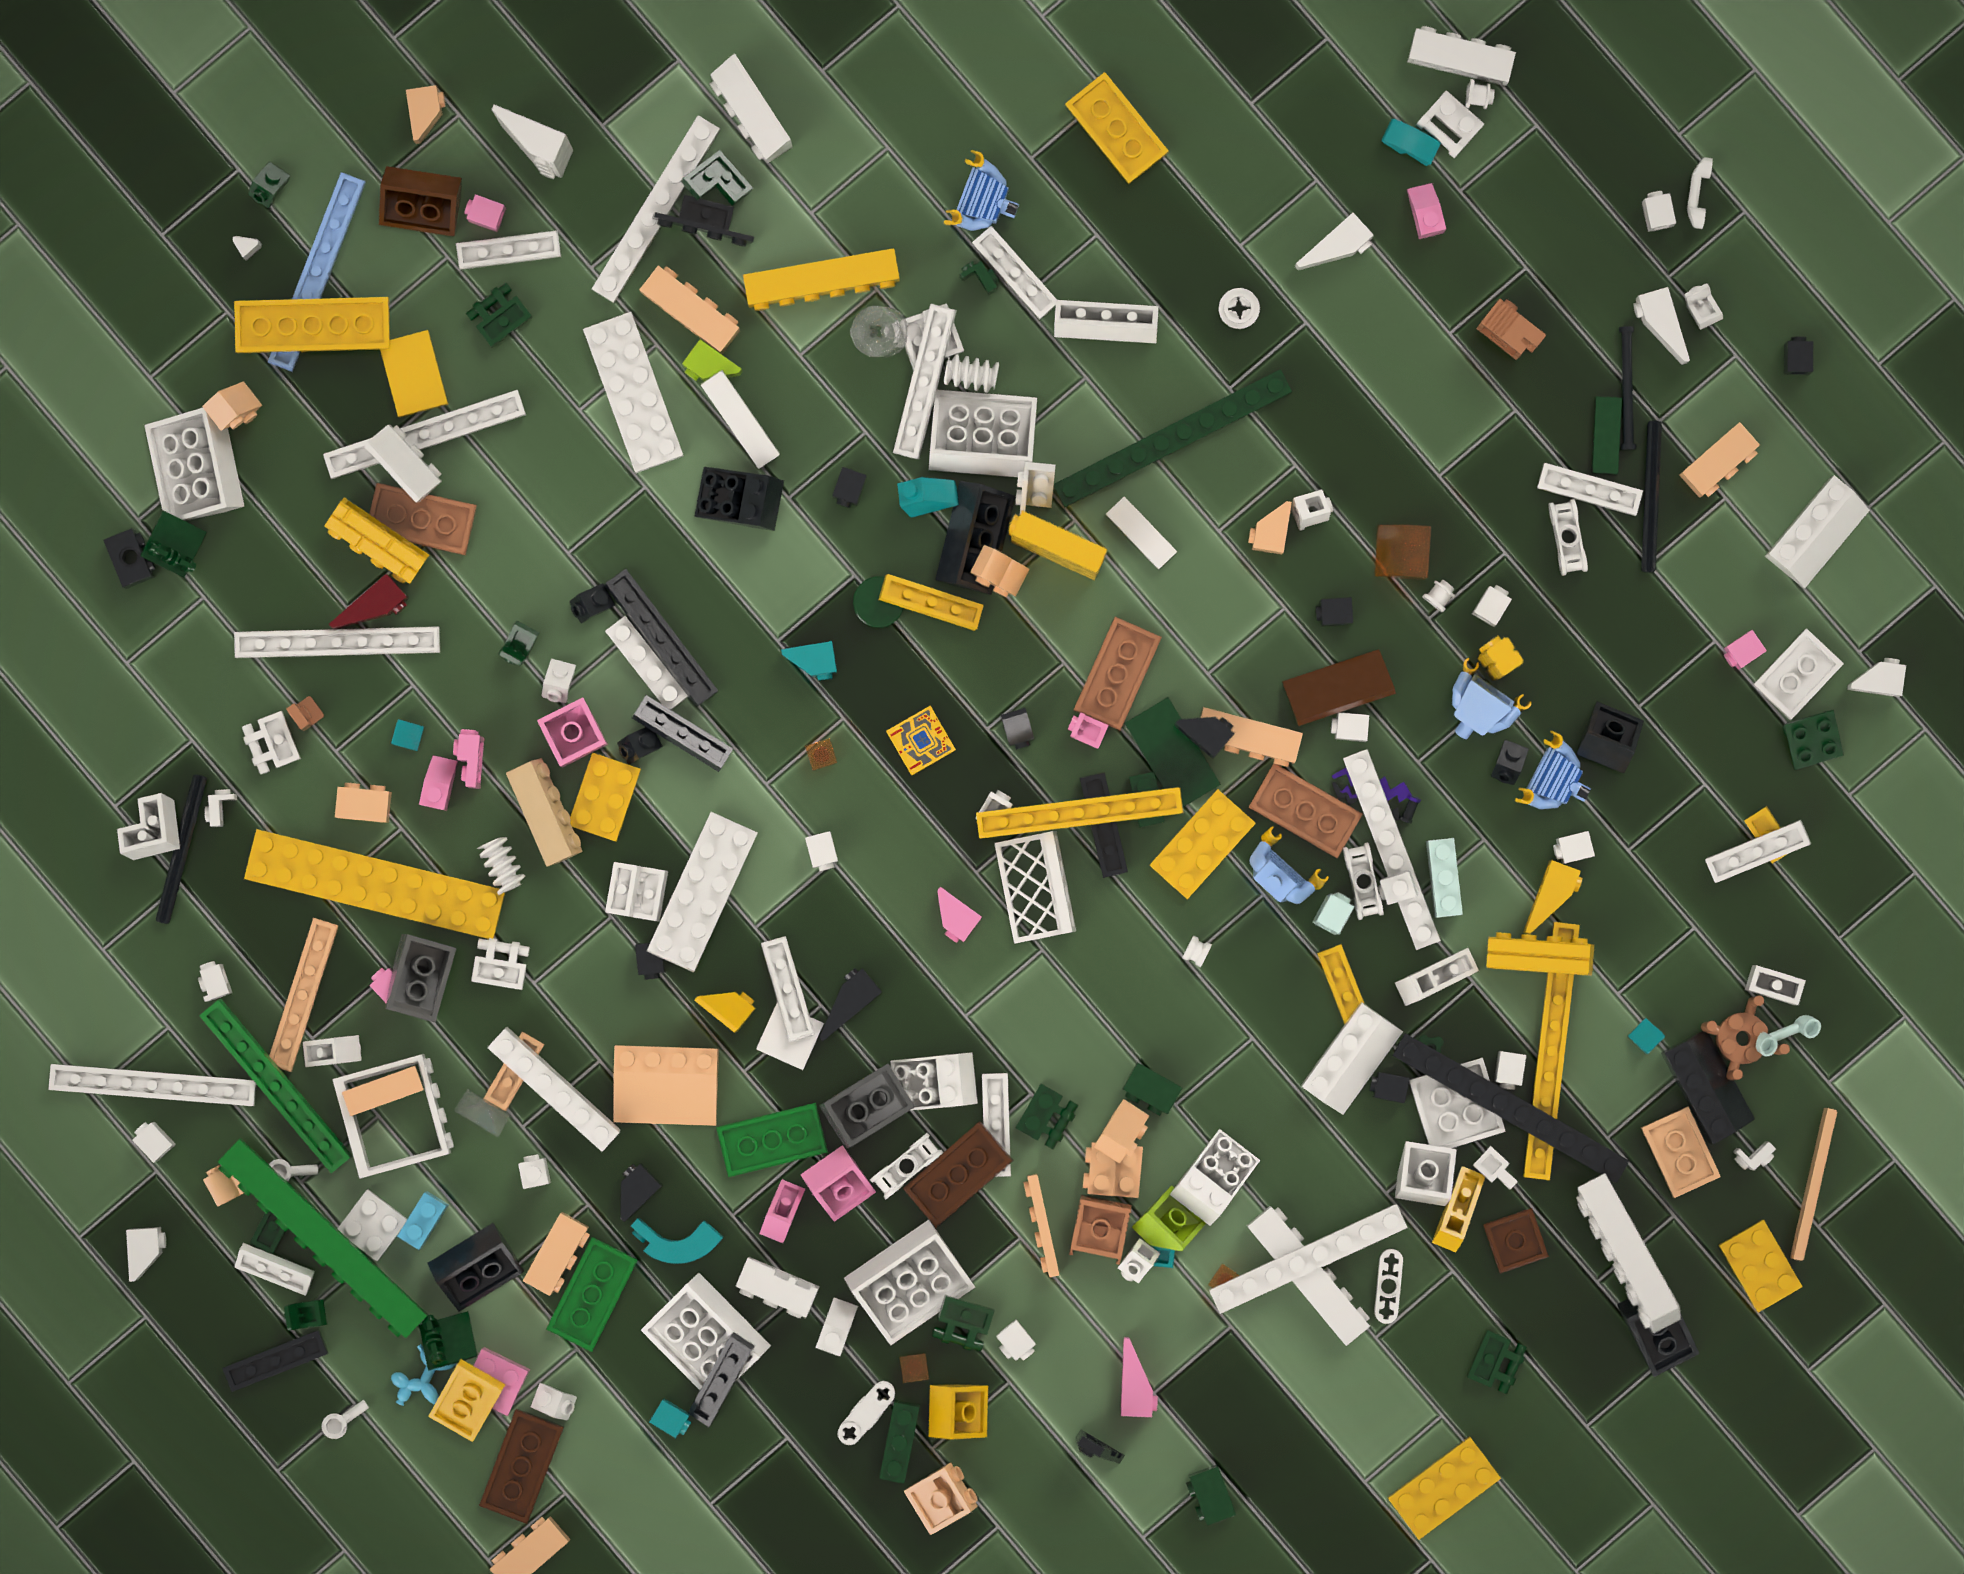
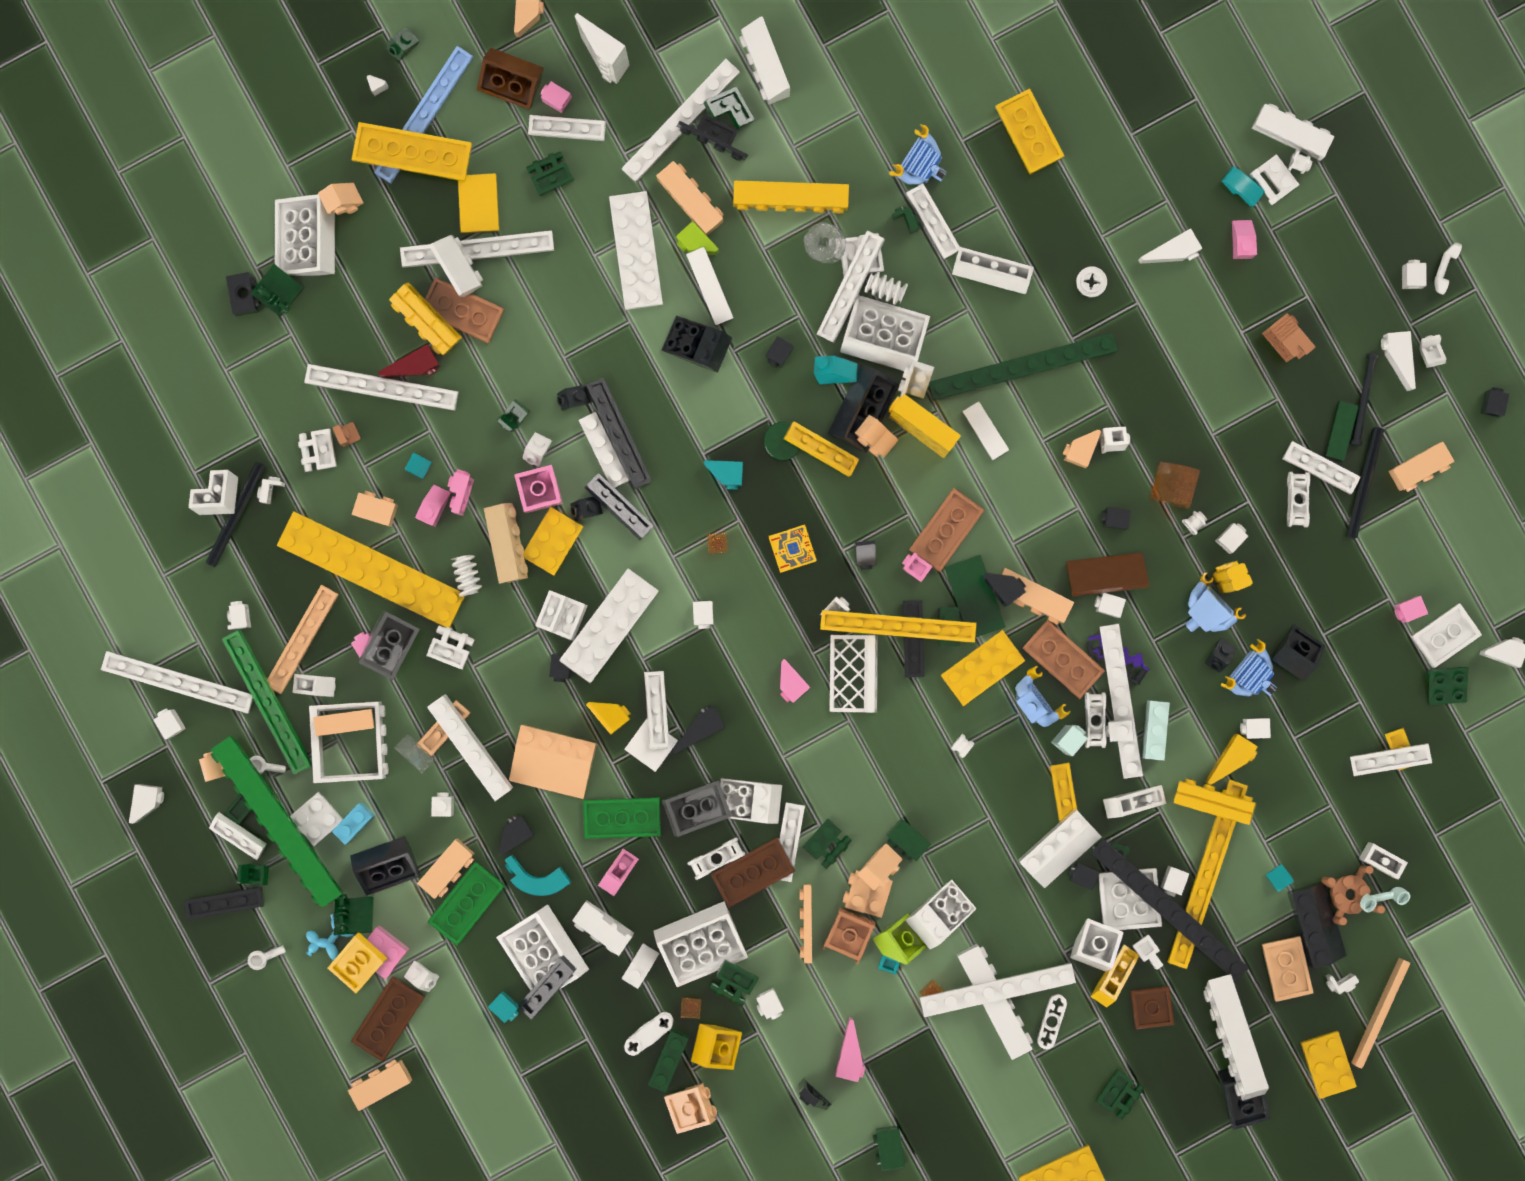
camera: 15 degrees right, 0 degrees up
bright pink slope [801,1145,876,1222] -> none
white brick [1118,1238,1160,1283] -> none
white slope [1765,475,1870,589] -> none

